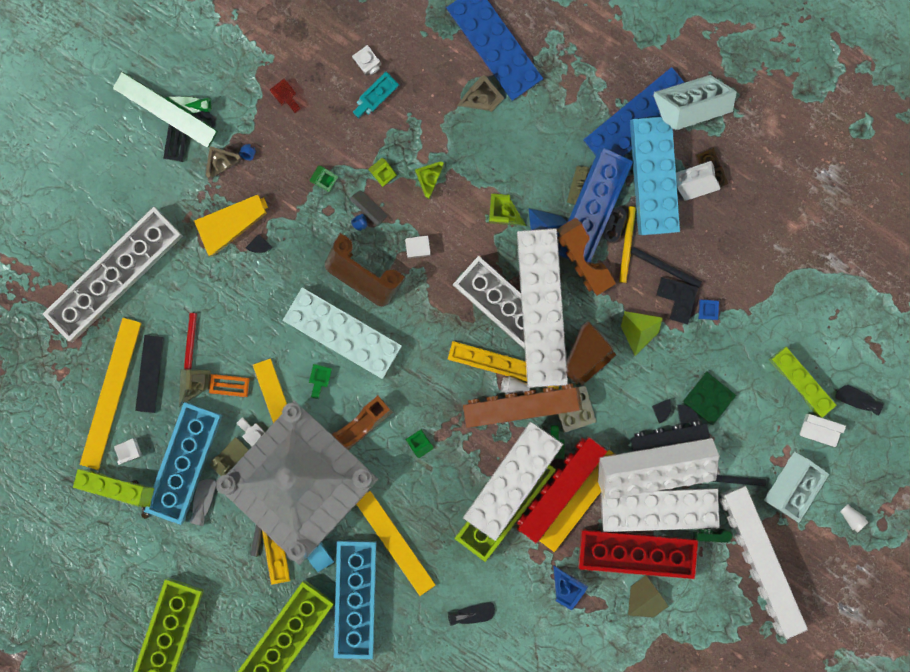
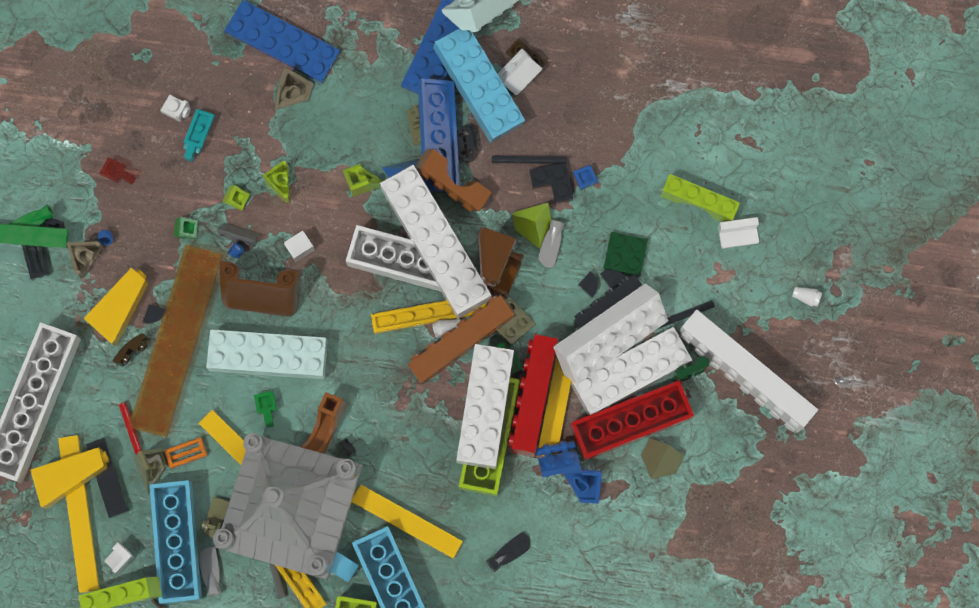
camera: 30 degrees left, 10 degrees down
white plate [237,417,265,446] -> none
green slope [405,429,434,458] -> none
yellow bar [619,206,636,283] -> none
light aqua slope [764,452,829,523] -> none
black piece [835,385,884,416] -> none
none -> yellow slope [30,447,109,509]
none -> dark brown slope [112,333,148,367]
none -> clear orange plate [129,245,223,438]
none -> black tile [340,438,357,457]
none -> blue plate [536,441,581,478]
none -> light grey piece [539,220,565,268]

